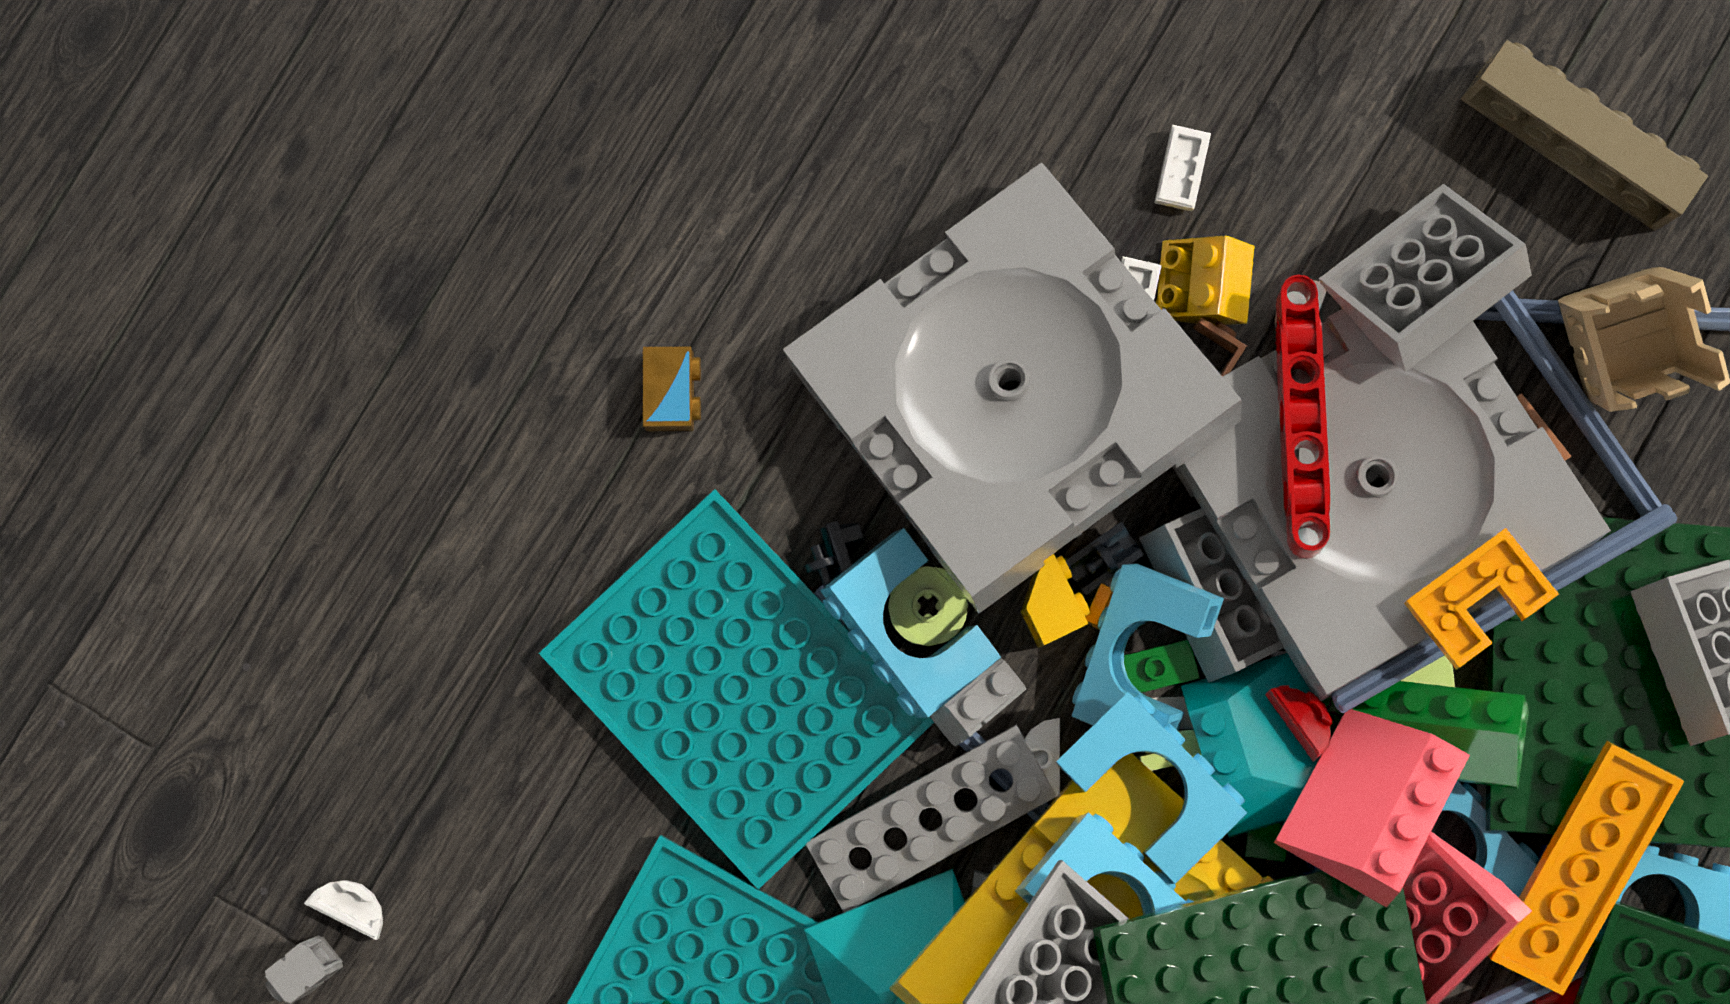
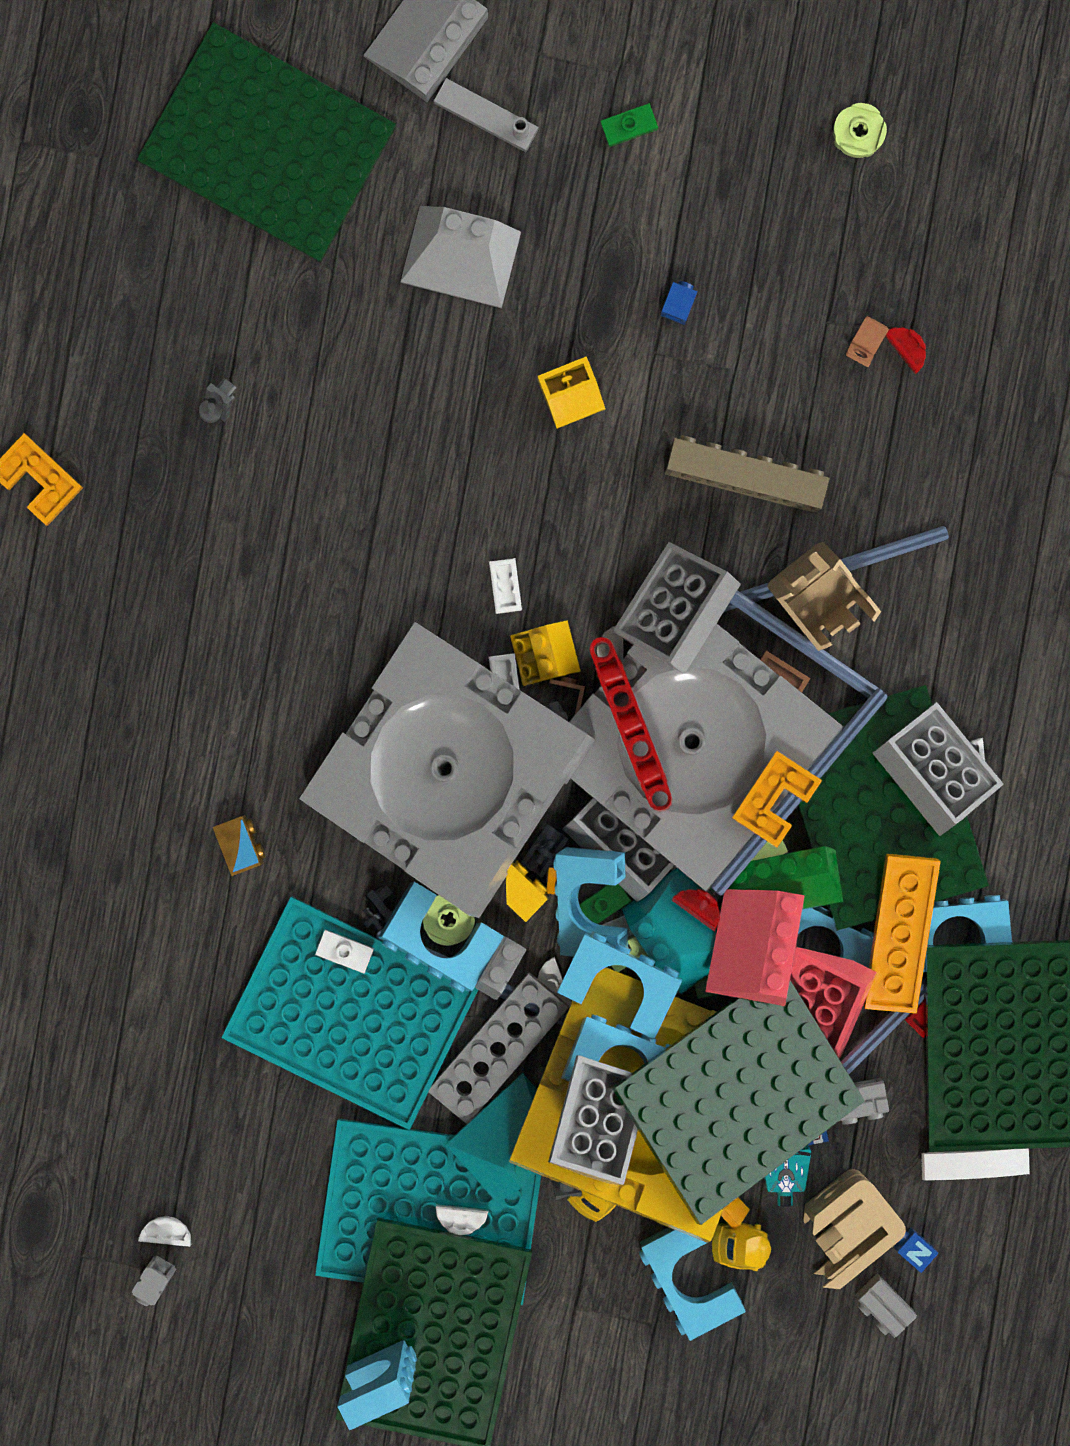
camera: 20 degrees left, 5 degrees up
none -> white plate [315,929,374,973]

